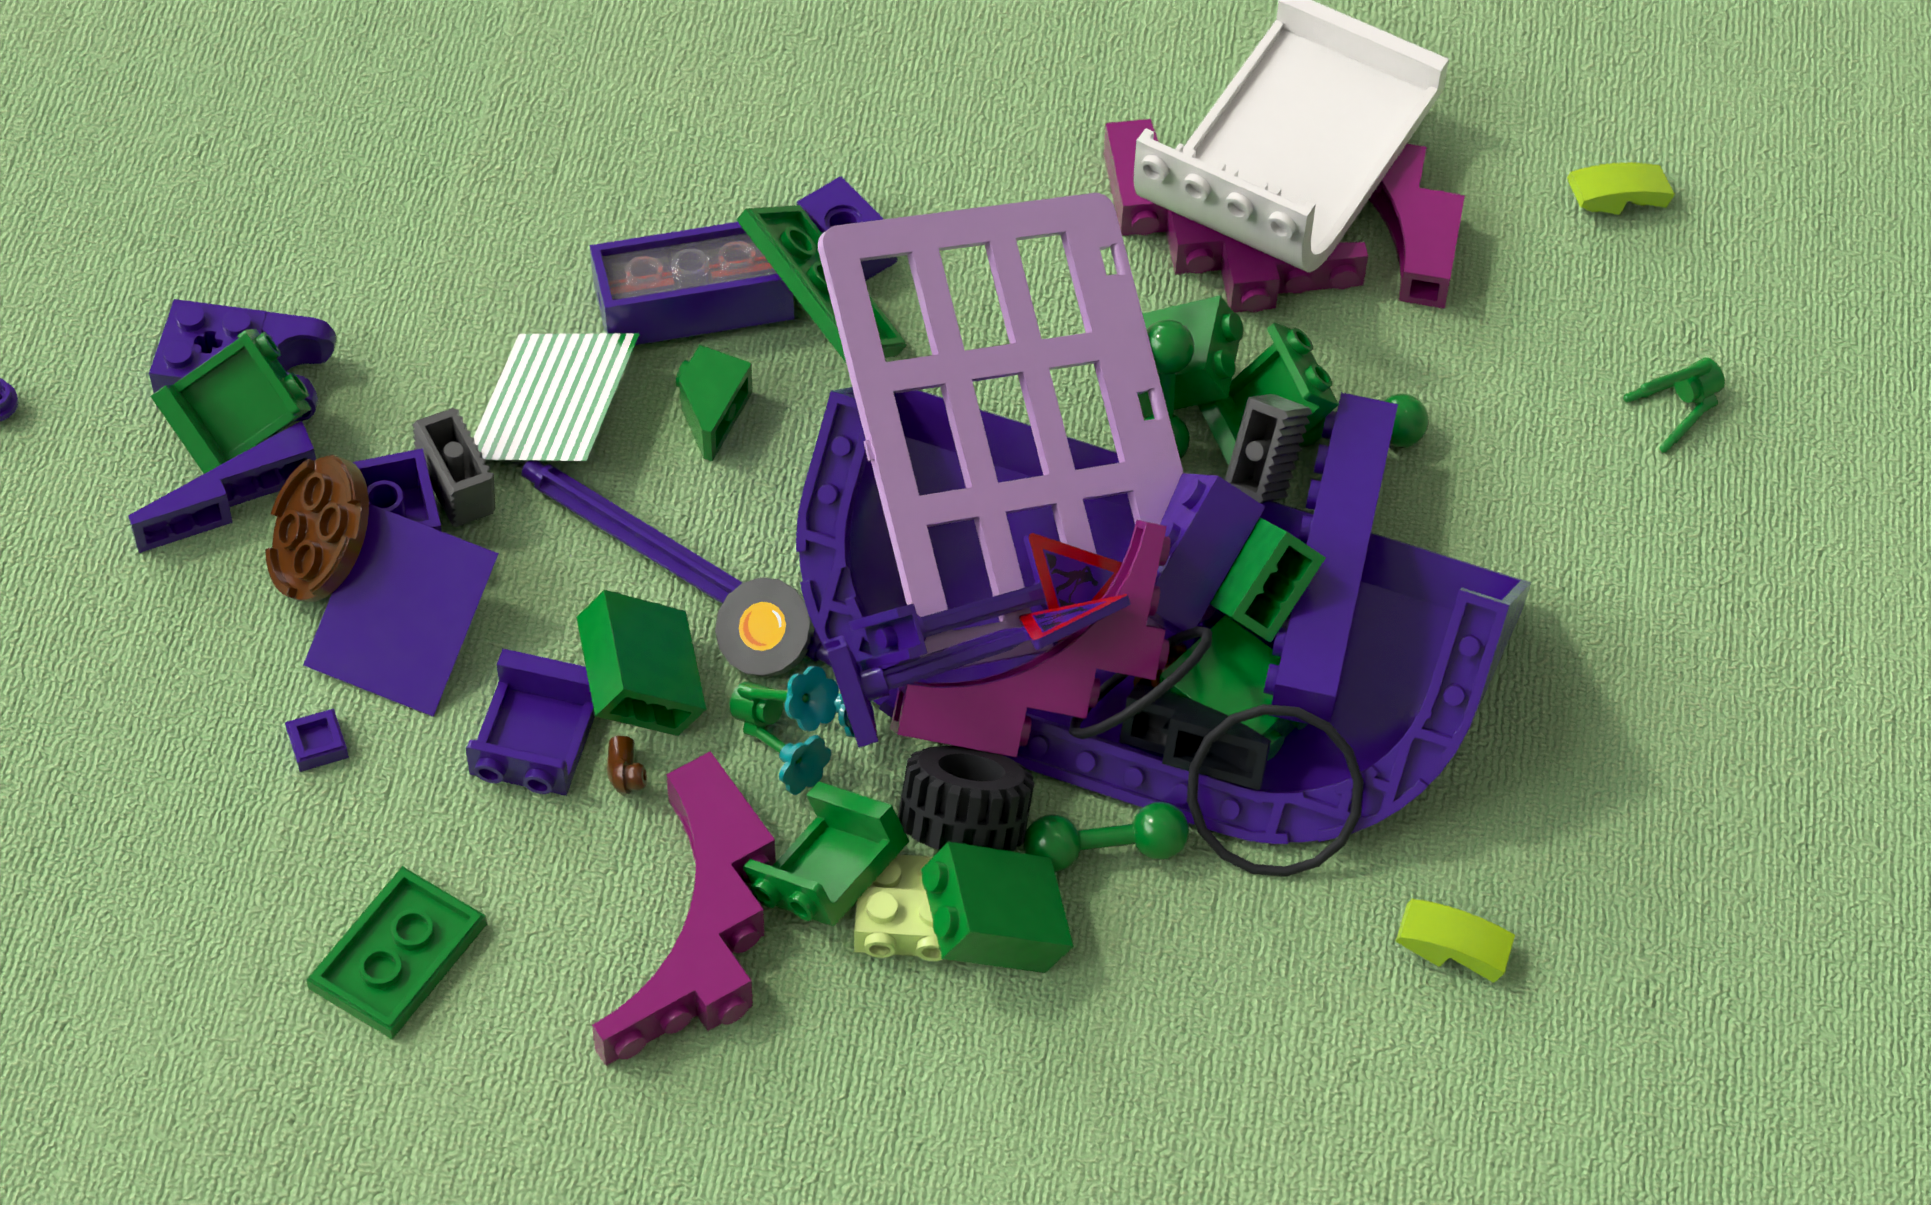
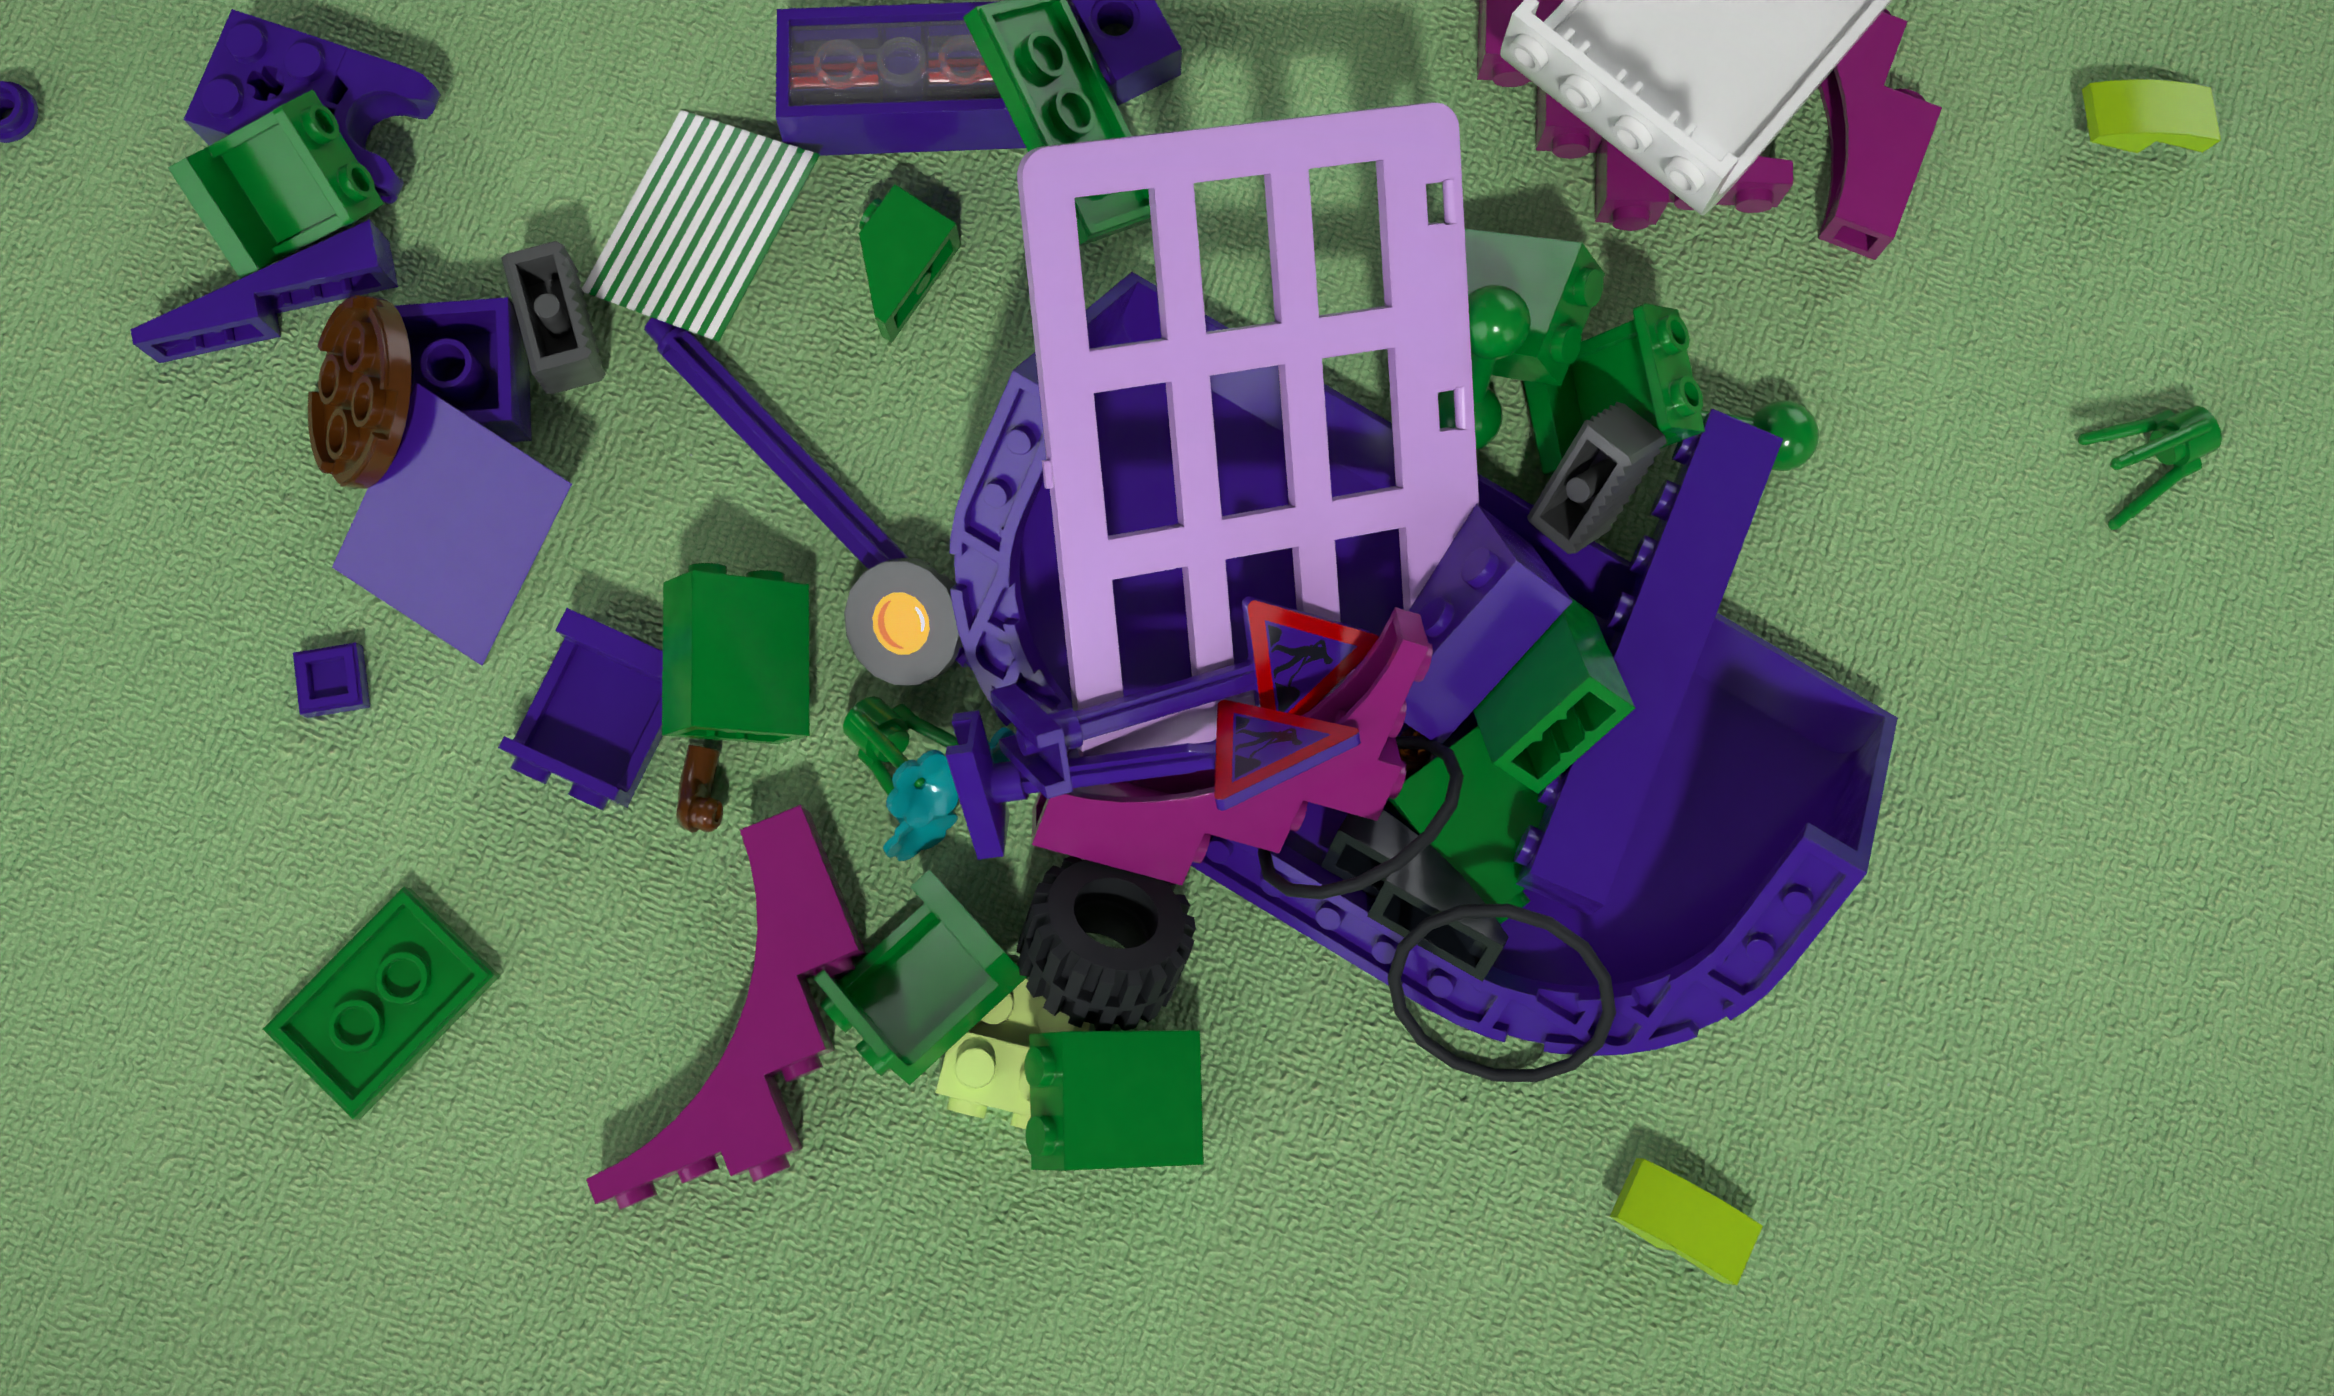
camera: 10 degrees right, 25 degrees up
green piece [1023,802,1189,872] -> none

